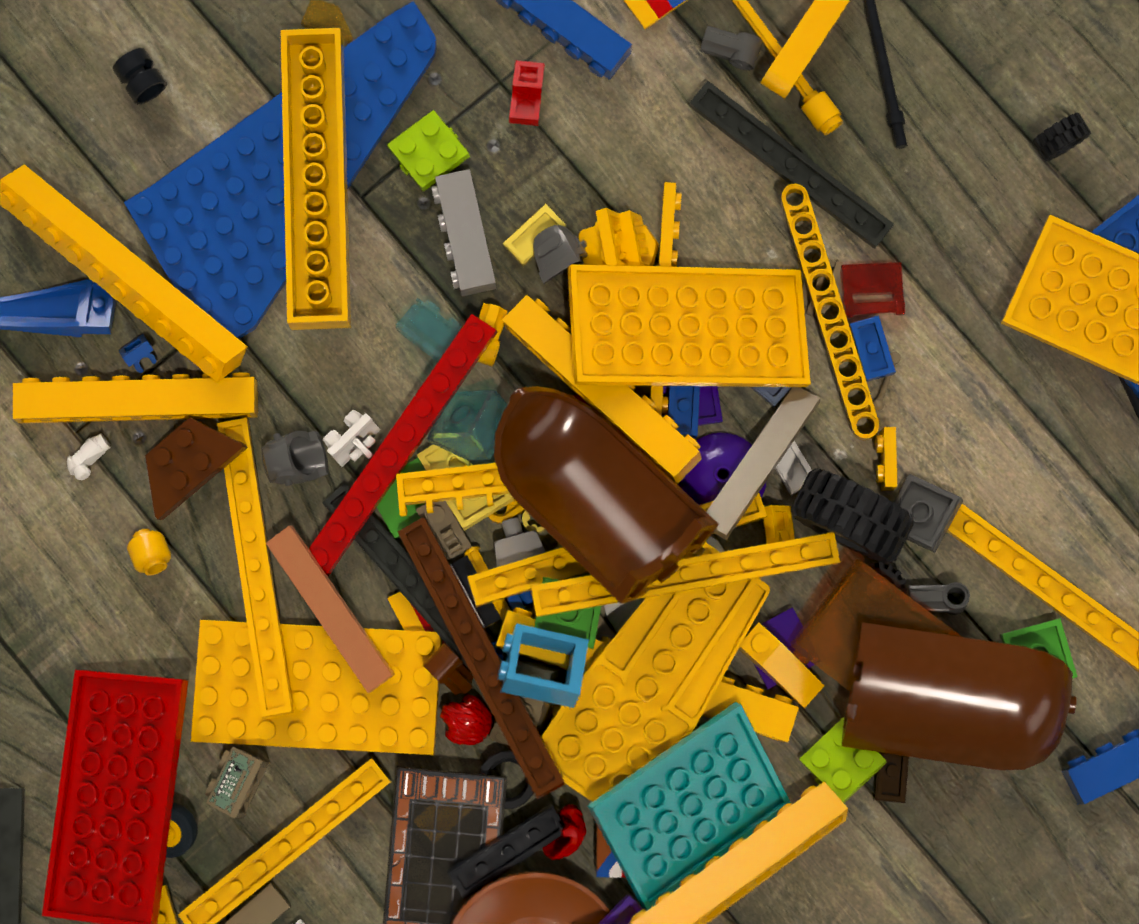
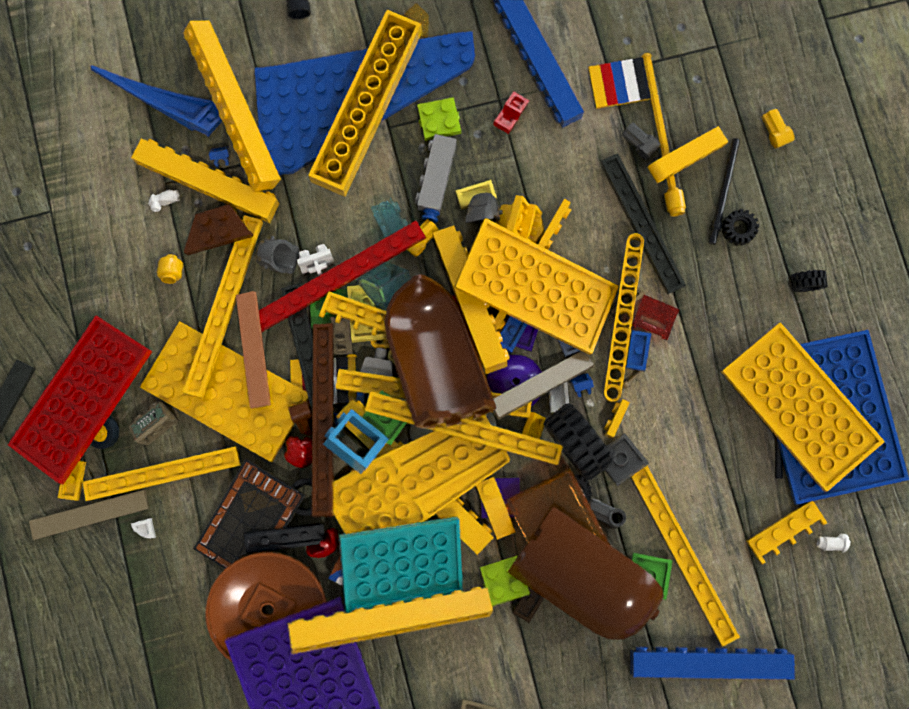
camera: 25 degrees right, 0 degrees up
none -> blue bush [421,208,440,223]
none -> blue tile [570,373,594,397]
none -> black tyre [722,209,759,246]

